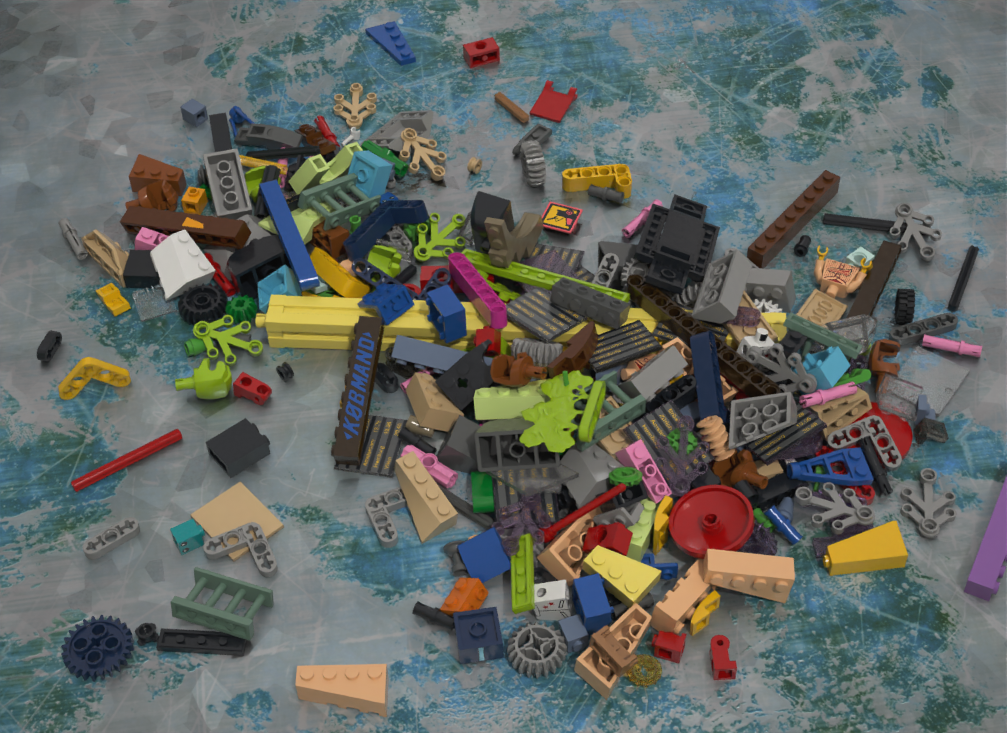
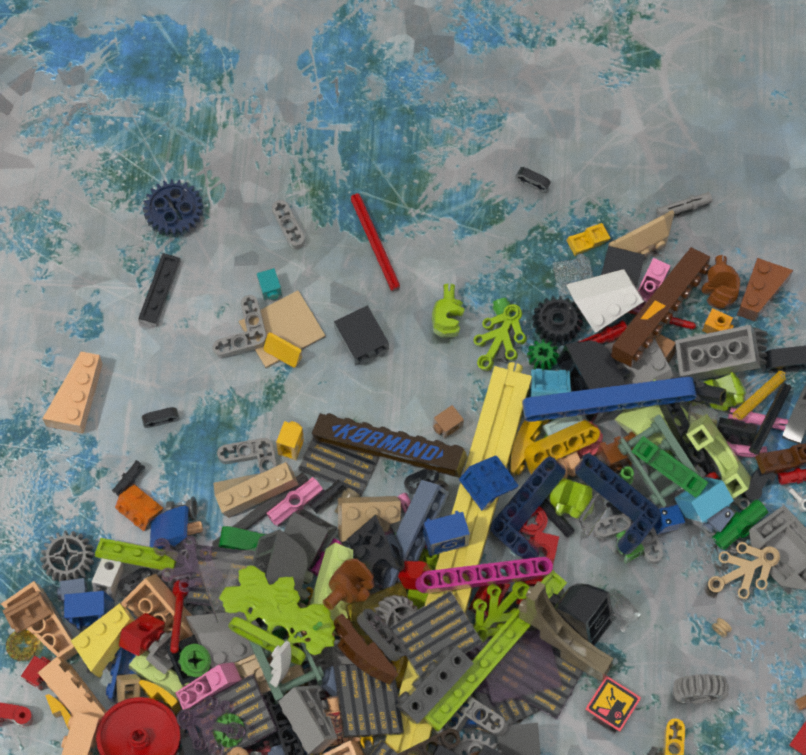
camera: 100 degrees right, 20 degrees up
yellow beam [58,357,131,400] -> none
black plate [135,623,159,646] -> none
sand green fence [171,567,274,641] -> none
red leg [233,372,272,405] -> none
black bush [276,362,294,381] -> none
lime plant [413,212,466,262] -> none
dark blue container [453,607,504,664] -> none
dark grey hinge [512,123,552,156] -> none
none -> tan slope [117,674,141,703]
none -> black beam [141,407,179,428]
none -> yellow slope [263,332,302,368]
none -> white slope [270,640,291,687]
none -> yellow brick [276,421,304,461]
none -> dark grey beam [357,609,406,661]
none -> medium nougat brick [433,405,464,438]
none -> green slope [631,436,708,498]

